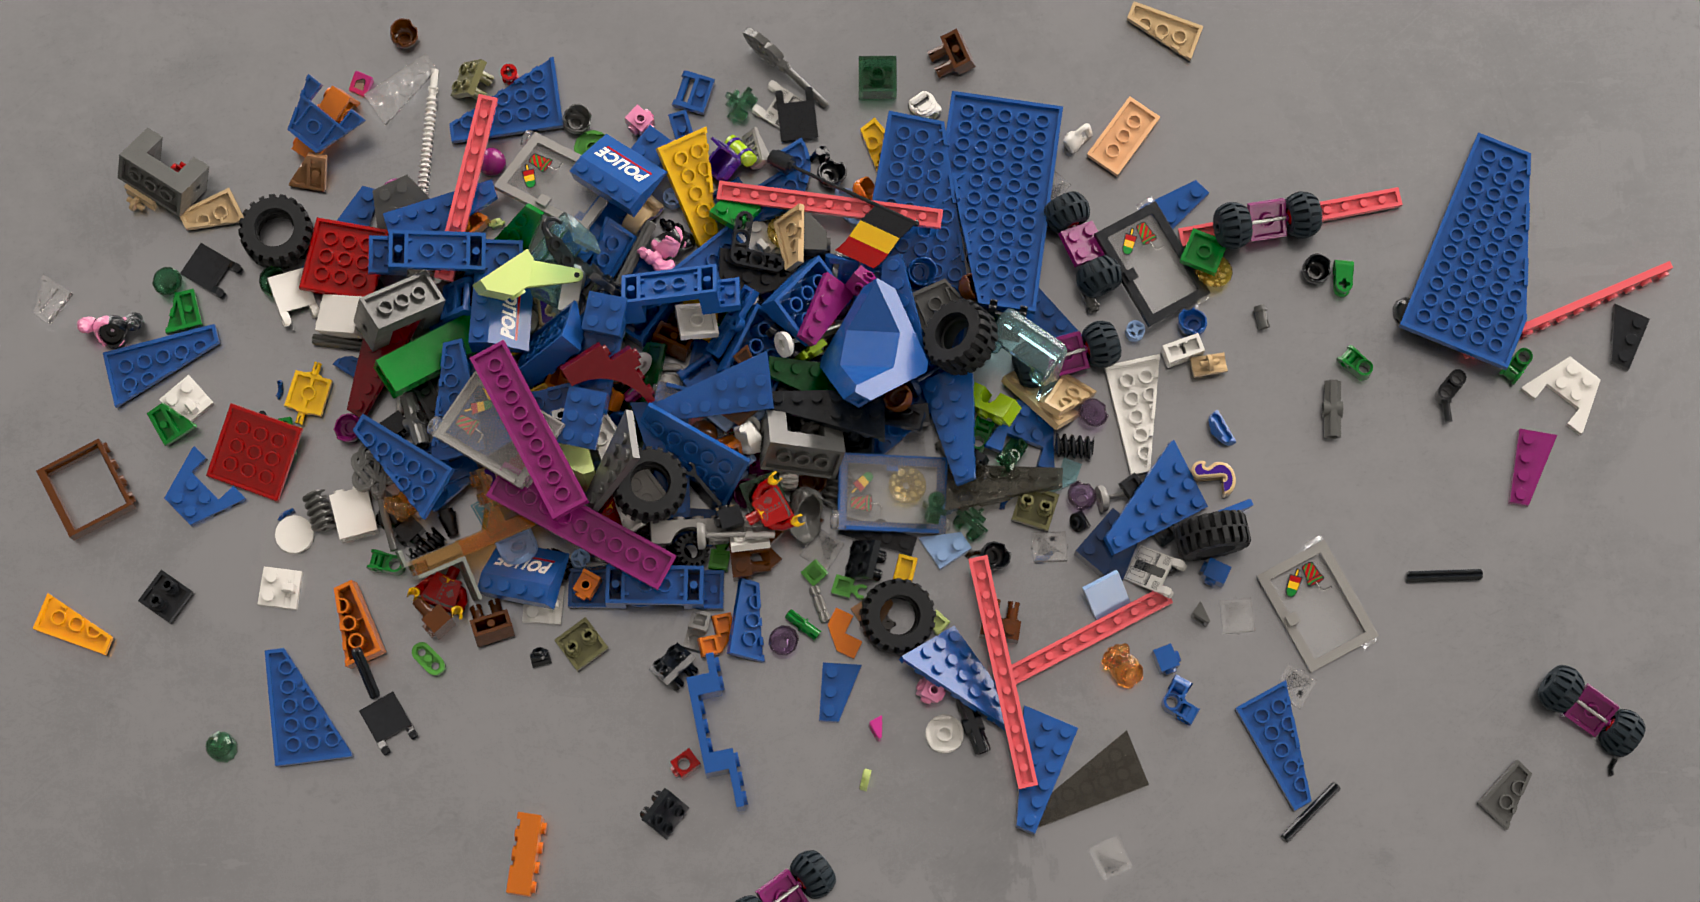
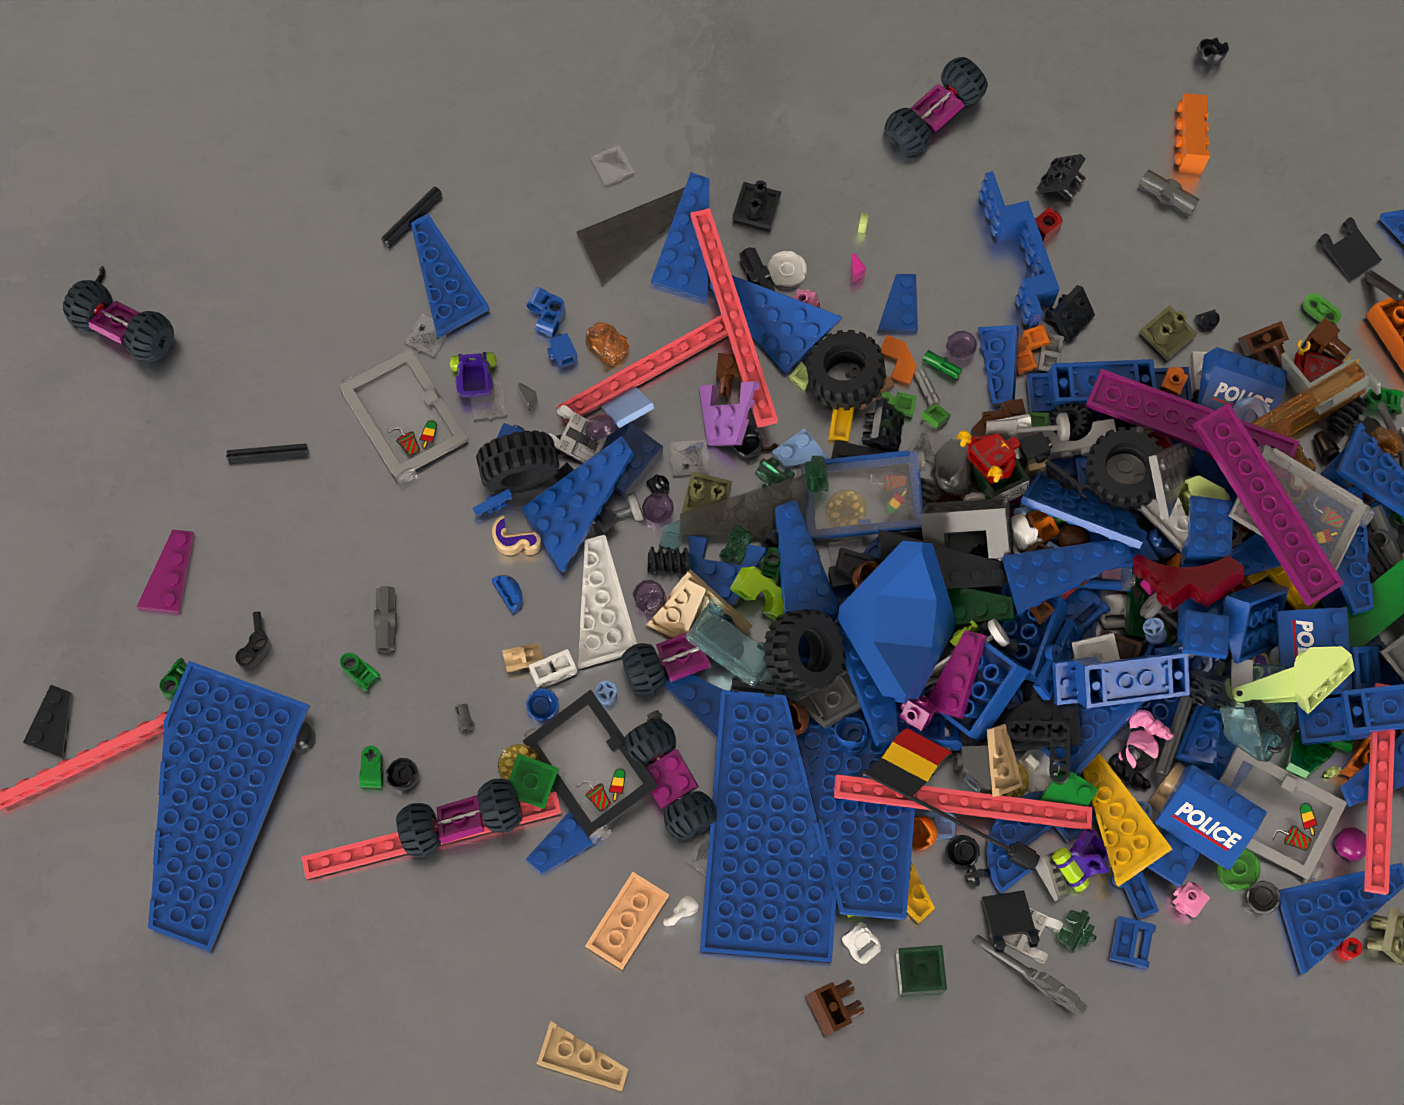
camera: 175 degrees right, 5 degrees down
dark grey wing [1478,760,1532,830] -> none
white wing [1520,357,1601,435] -> none
none -> dark purple piece [450,352,497,398]
none -> clear purple hair [585,414,618,441]
none -> medium lavender wing [699,381,760,446]
none -> black plate [732,180,781,230]
none -> dark grey piece [1139,169,1200,214]
none -> light blue wheel [1143,618,1167,645]

